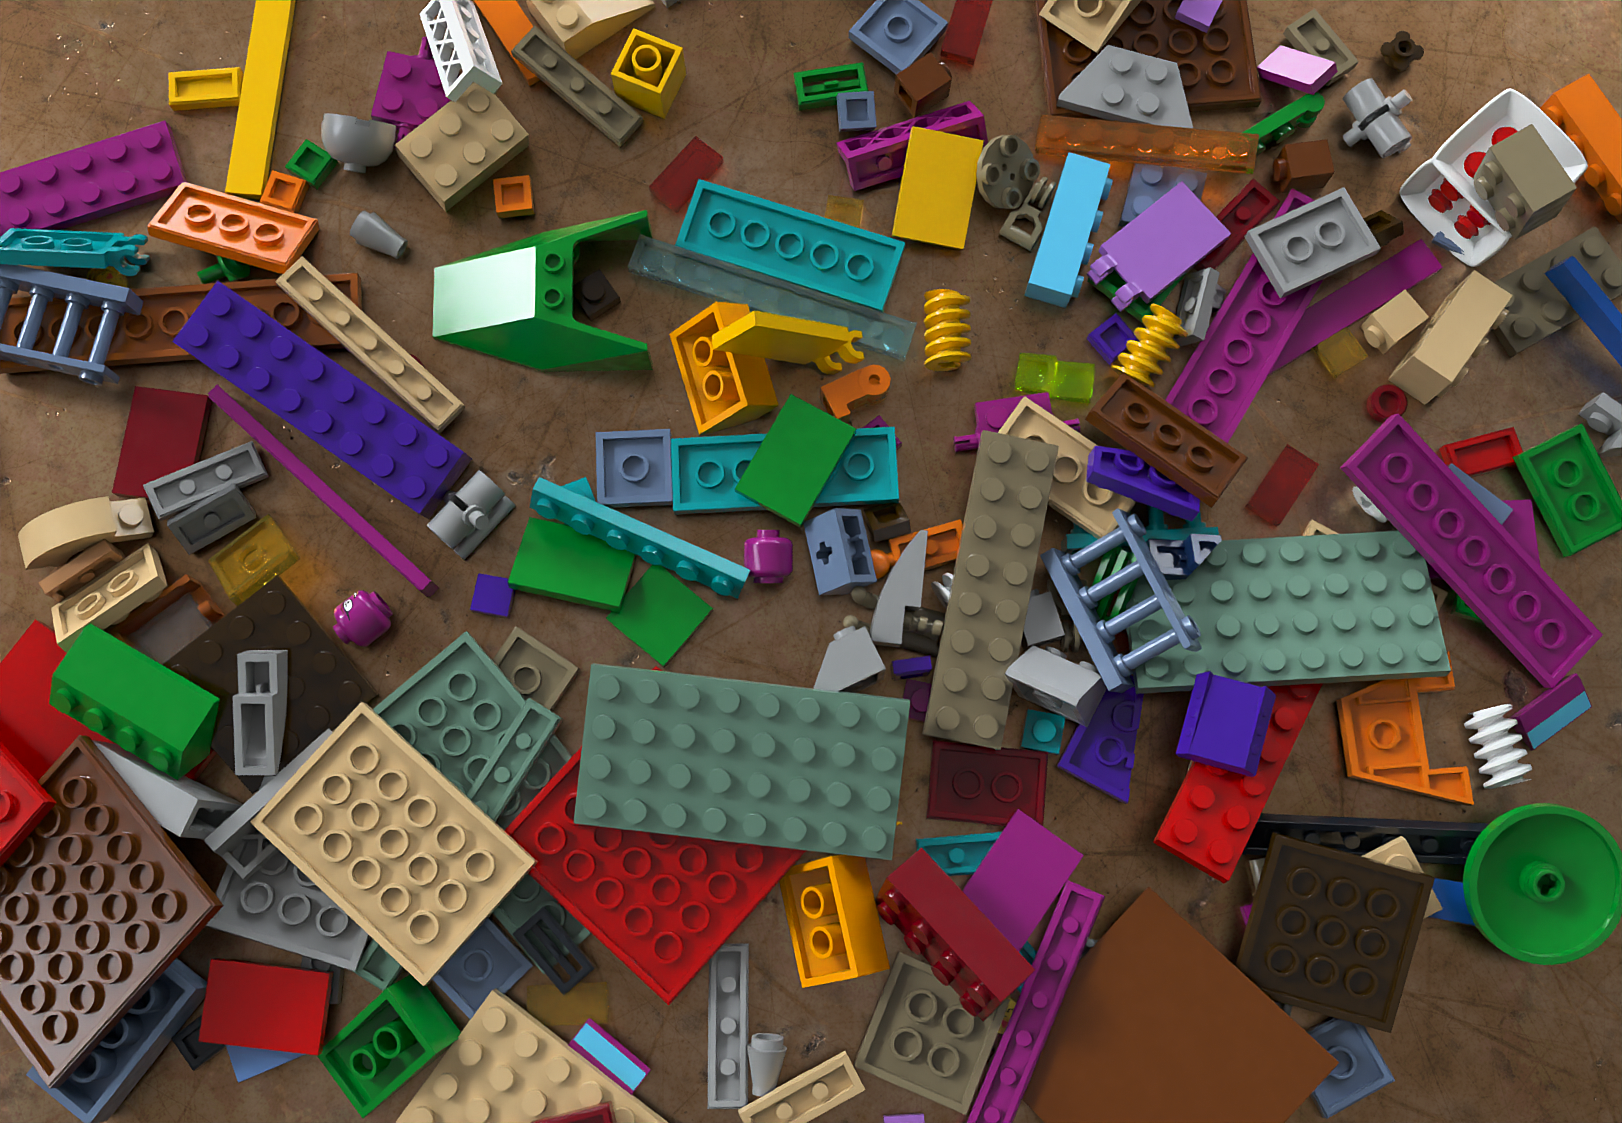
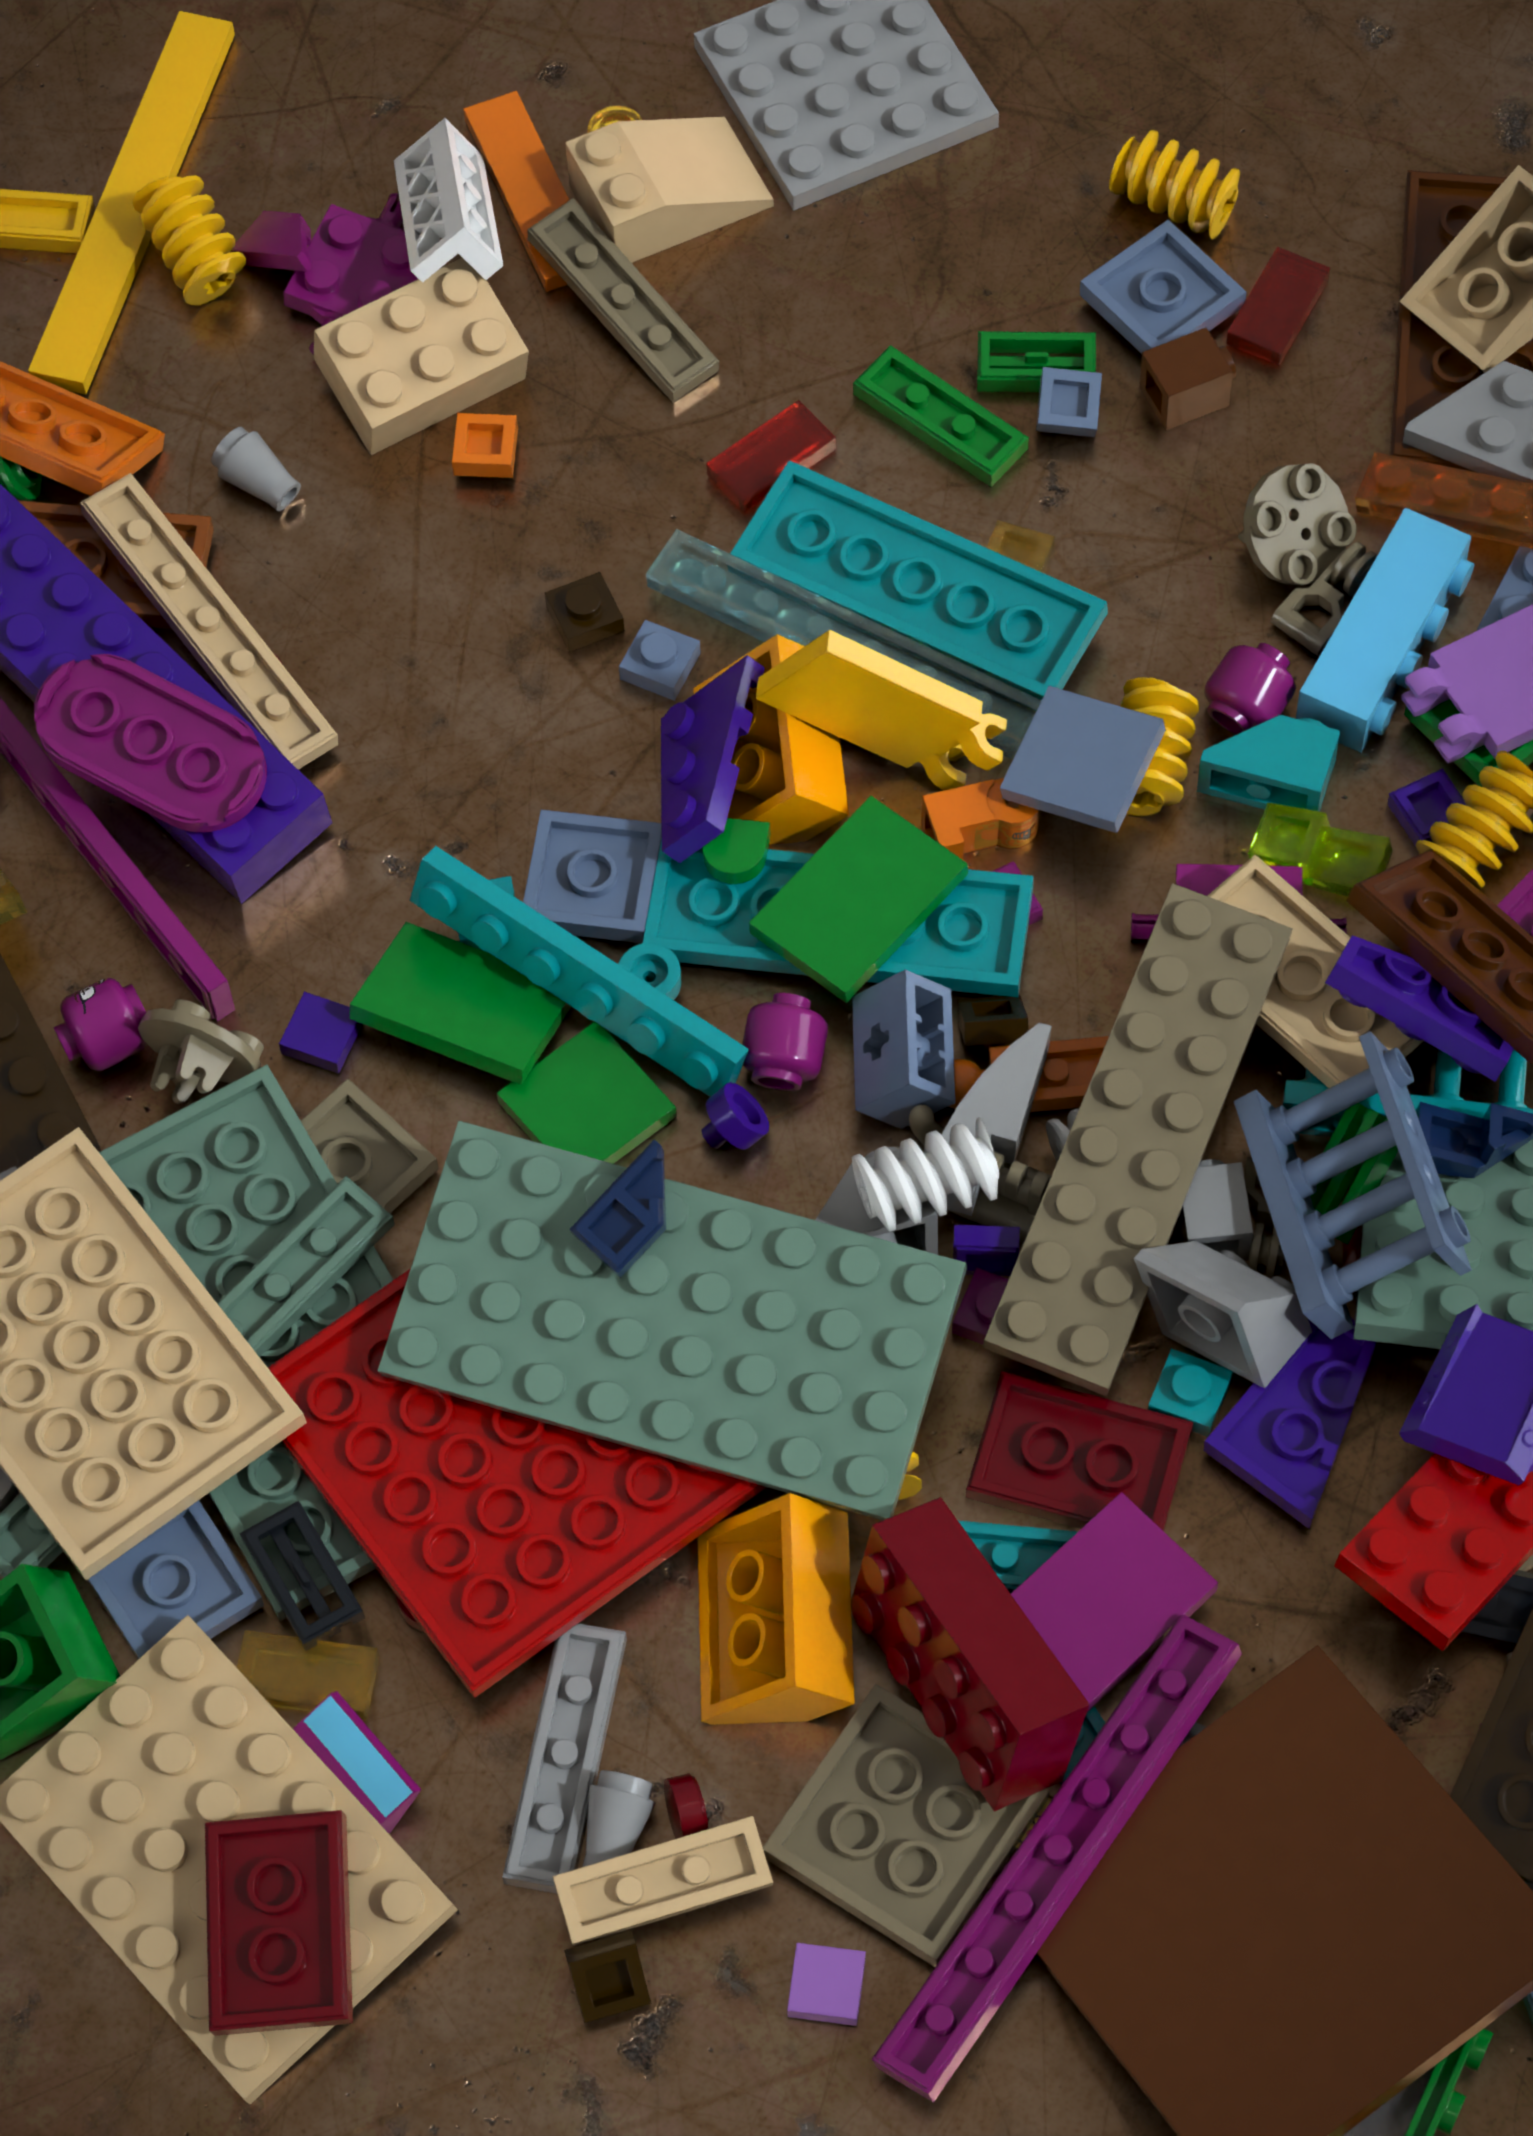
camera: 15 degrees right, 15 degrees down
orange tile [259,170,309,214] -> none
green tile [285,139,338,190] -> none
light grey cylinder [321,113,396,173] -> none
light grey pin [426,470,516,560] -> none
green windscreen [433,210,653,372] -> none
yellow head [611,28,686,119] -> none
magenta fence [836,101,988,191] -> none
yellow tile [891,126,984,250] -> none
none -> magenta tile [34,654,267,832]
none -> yellow piece [132,175,246,306]
none -> dark tan plate [138,999,264,1104]
none -> magenta tile [231,210,312,272]
none -> dark blue tile [570,1140,666,1278]
none -> teal tile [618,943,682,1000]
none -> sand blue plate [619,620,701,701]
none -> dark purple wing [661,655,765,863]
none -> dark red tile [664,1773,708,1839]
none -> dark purple tile [701,1082,769,1150]
none -> green tile [703,818,771,884]
none -> white piece [852,1117,999,1232]
none -> green tile [853,345,1029,487]
none -> sand blue tile [1000,686,1166,833]
none -> teal slope [1197,715,1340,823]
none -> magenta head [1204,643,1296,735]

